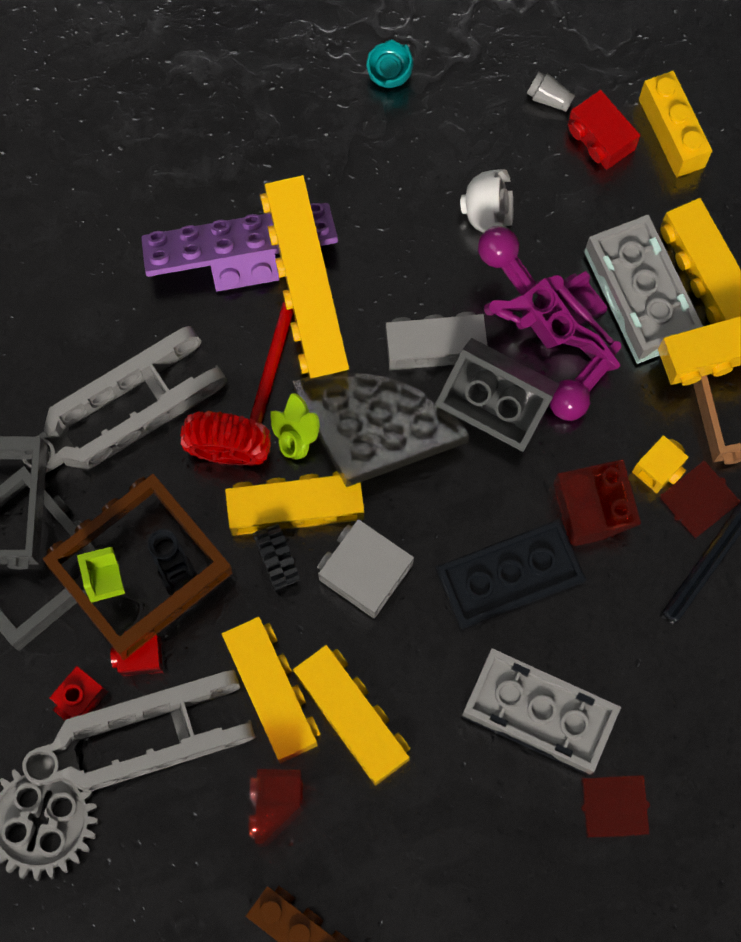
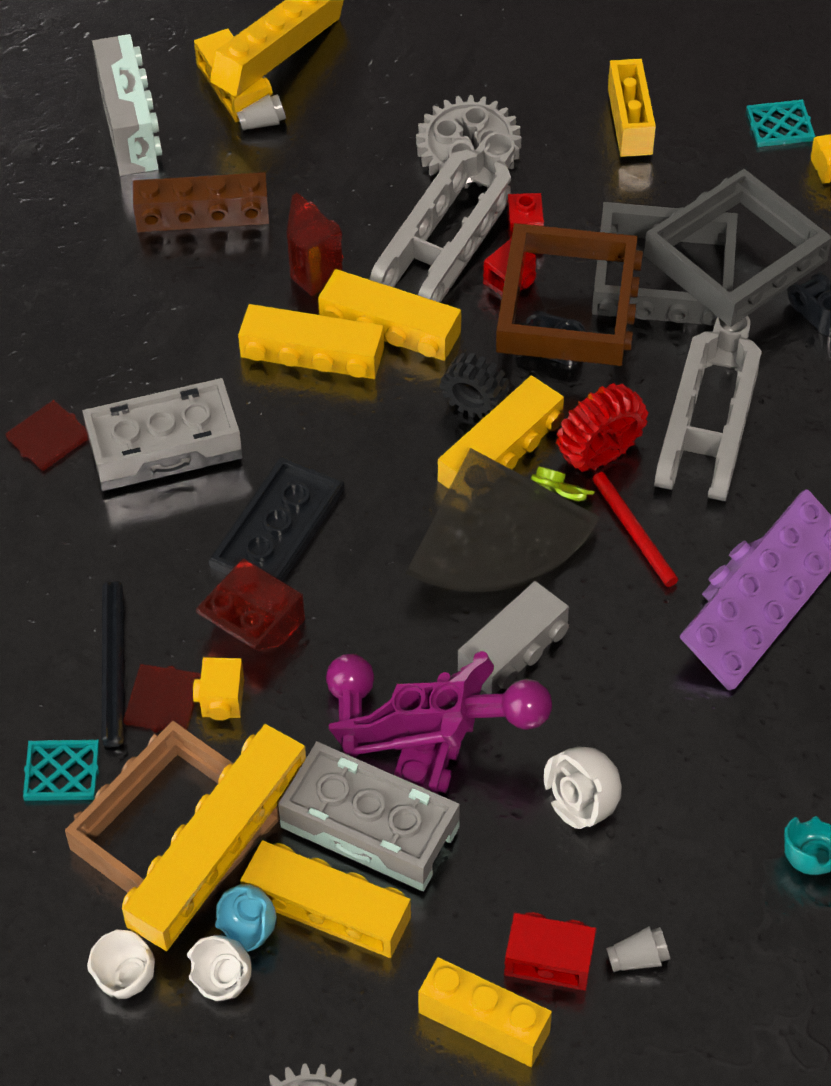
camera: 140 degrees right, 20 degrees down
lime panel [77,547,125,603] -> none
yellow brick [260,175,349,379] -> none
light grey brick [317,519,414,619] -> none
dark grey brick [435,338,560,452] -> none

